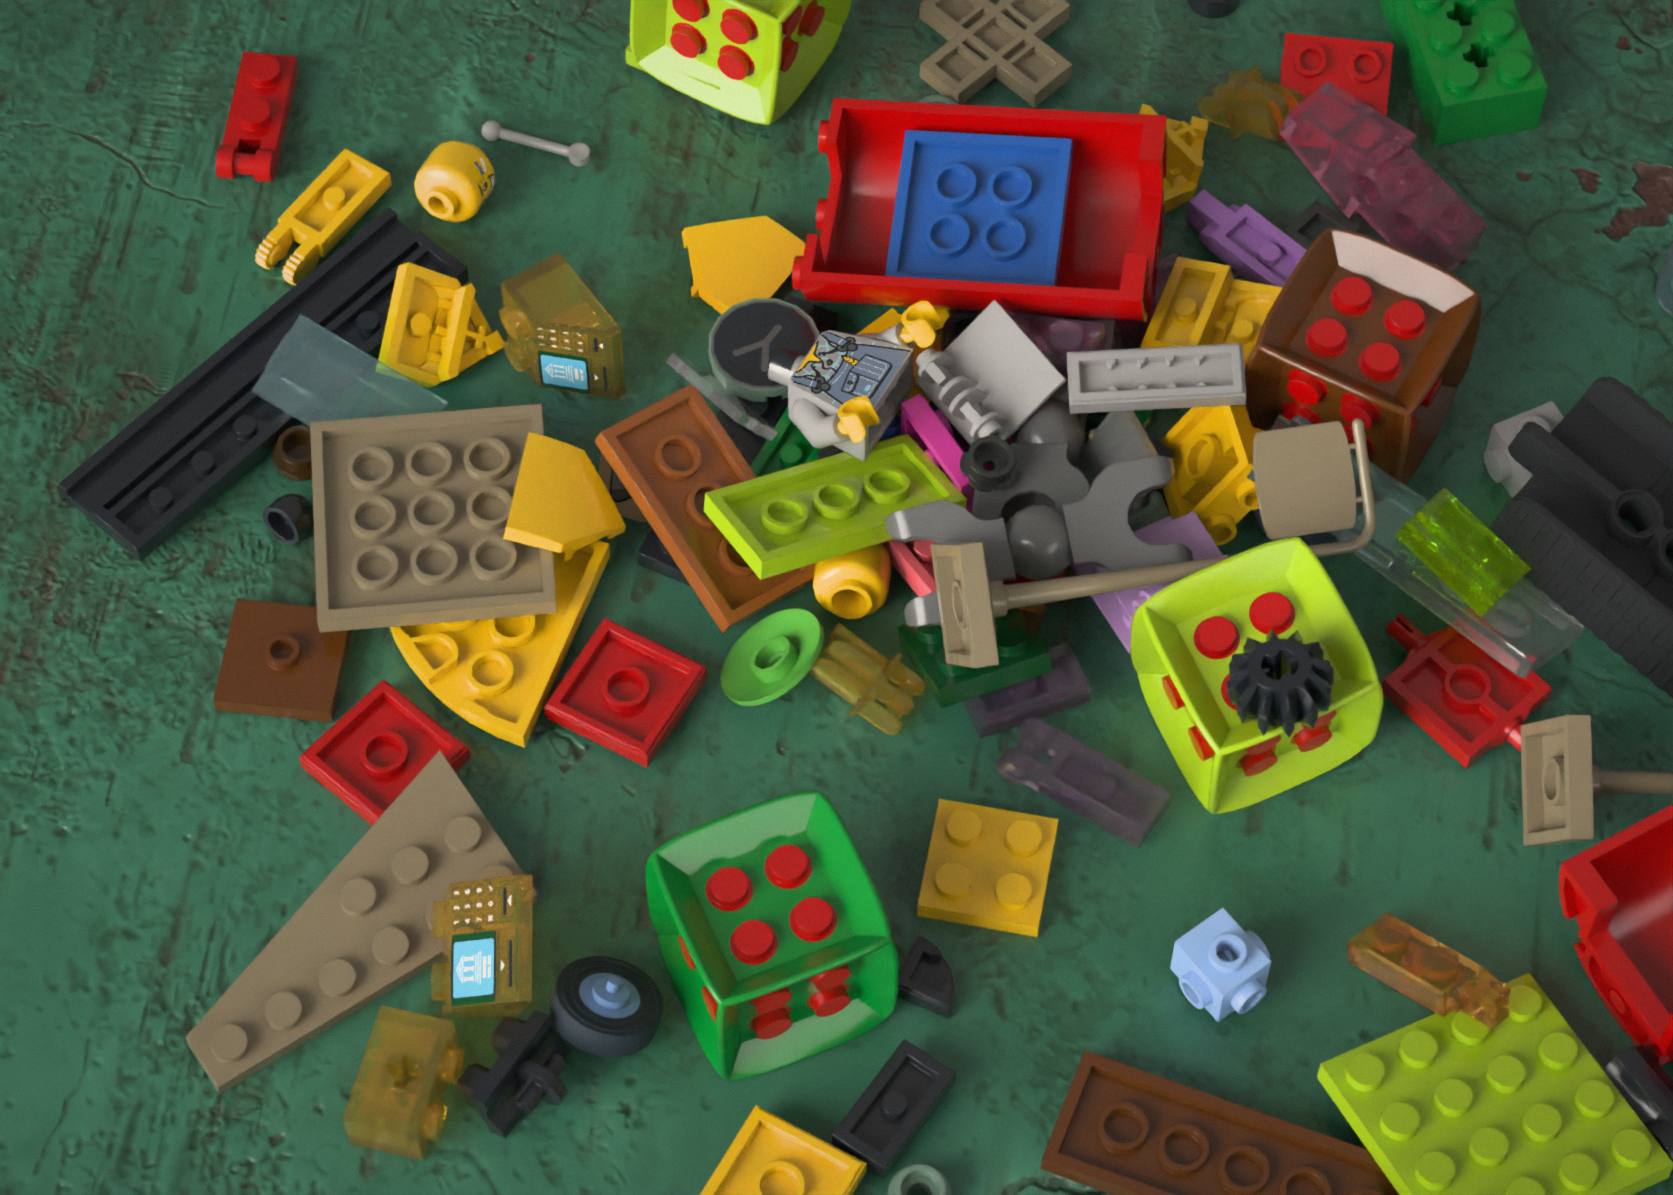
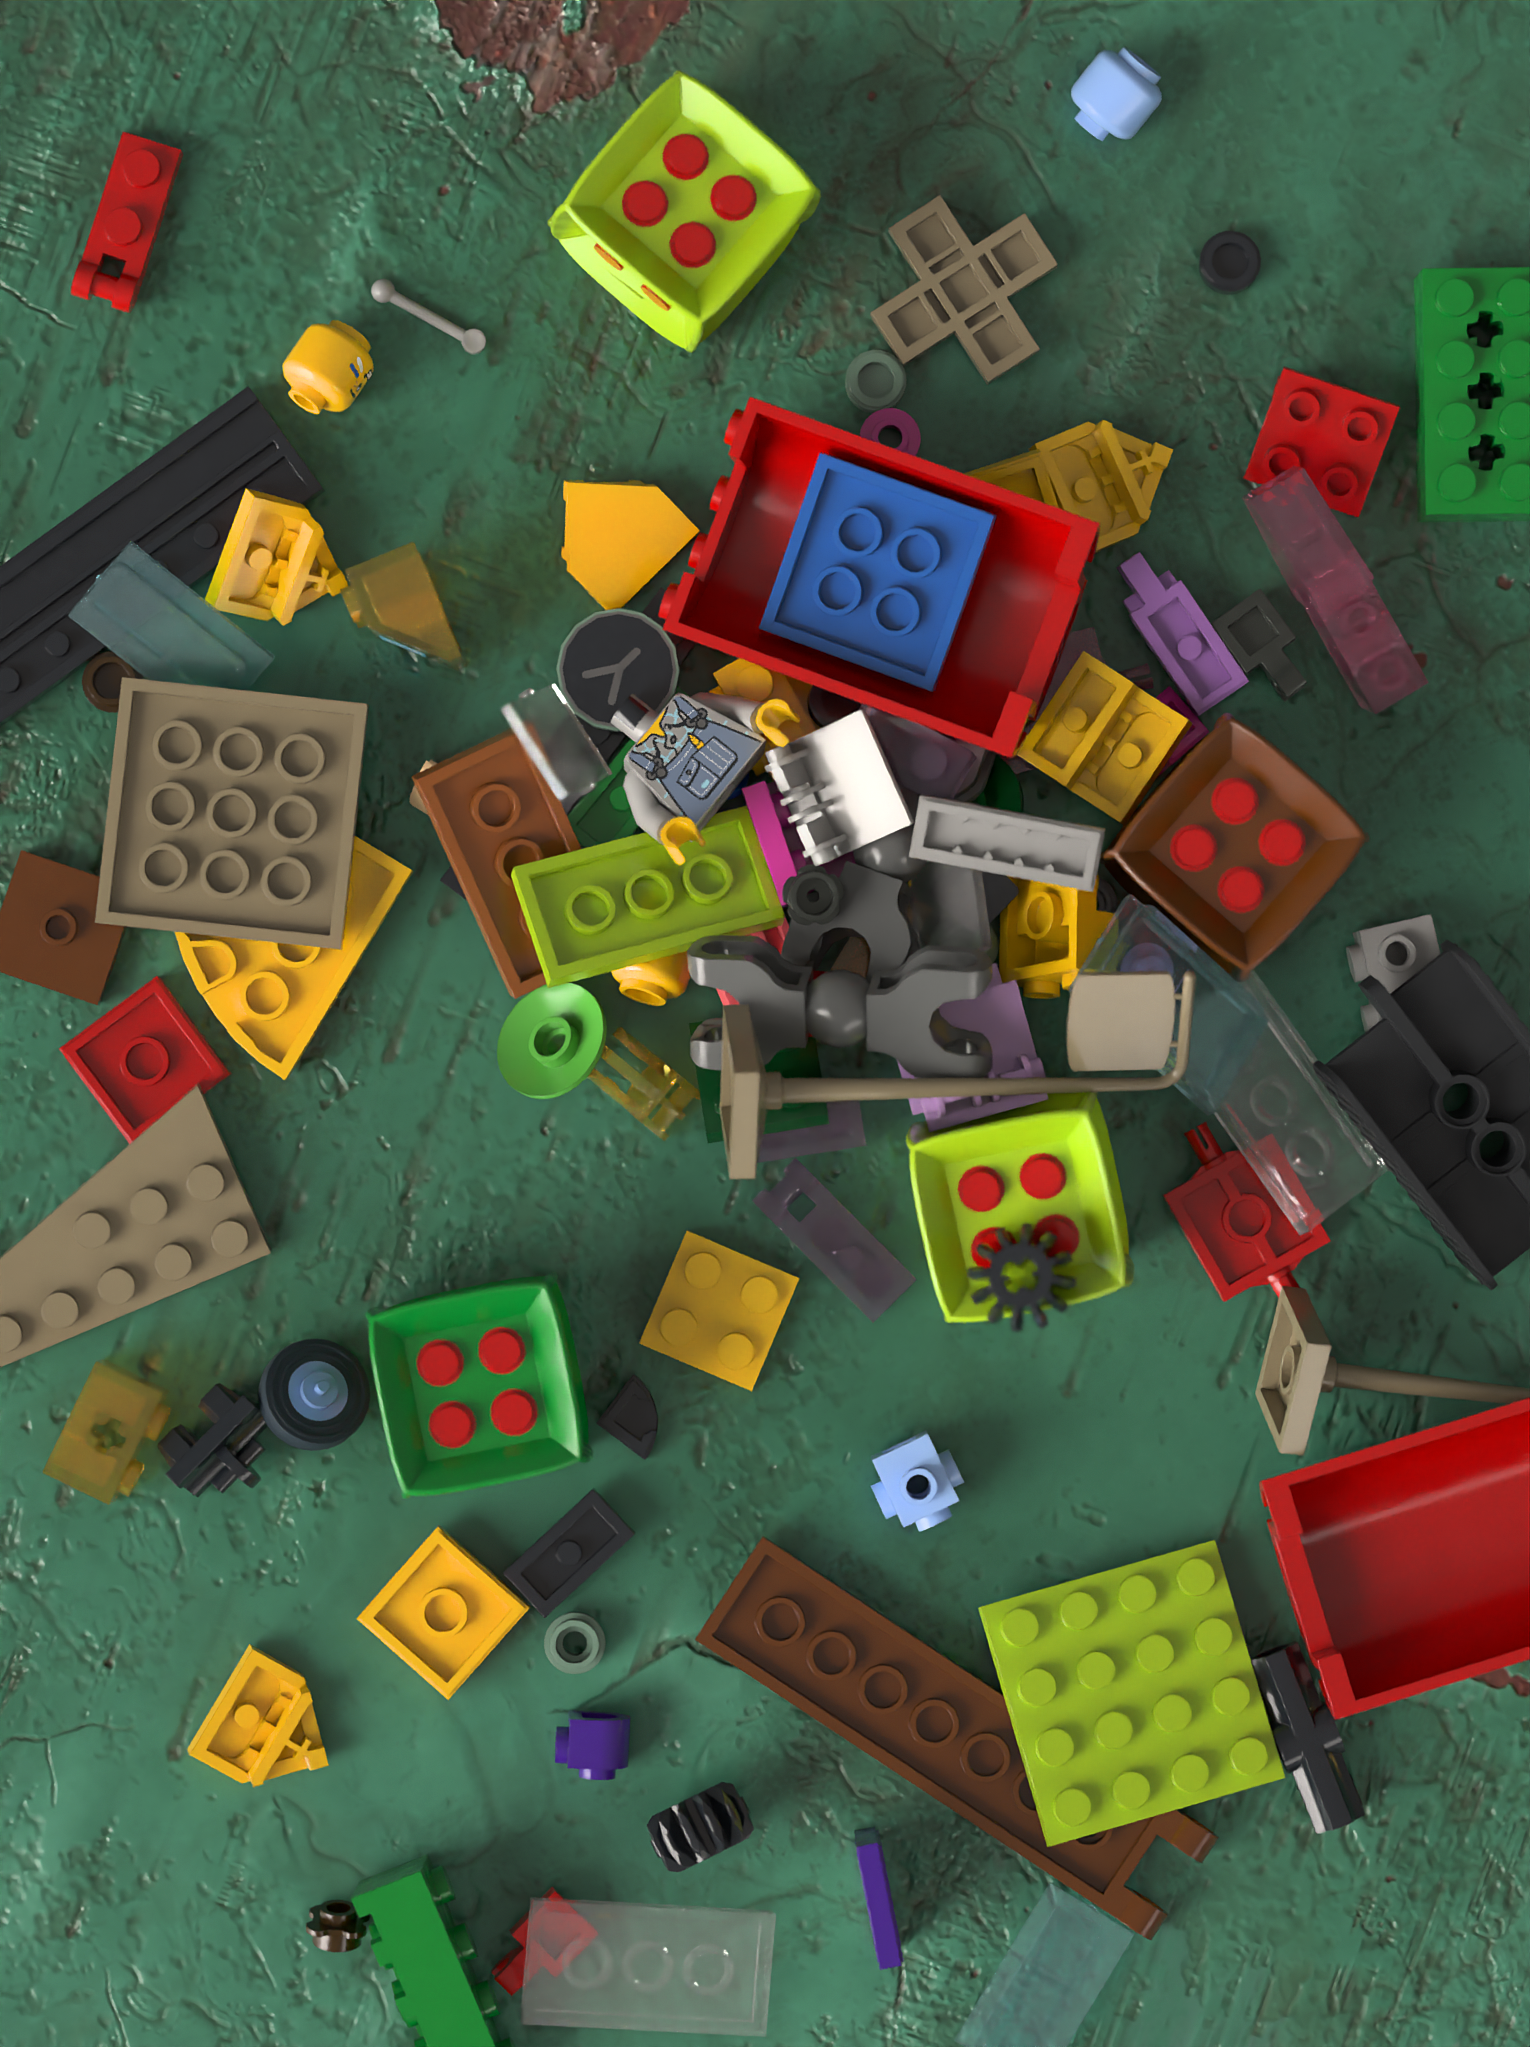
camera: 10 degrees right, 30 degrees up
yellow hinge [255,148,392,285] -> none
black hinge [263,493,314,545] -> none
clear yellow slope [431,875,533,1018] -> none
yellow slope [503,432,626,562] -> none
red plate [544,618,708,768] -> none
clear yellow arm [1197,65,1307,141] -> none
clear orange hinge [1347,912,1510,1029] -> none
clear neon green plate [1395,488,1531,618] -> none

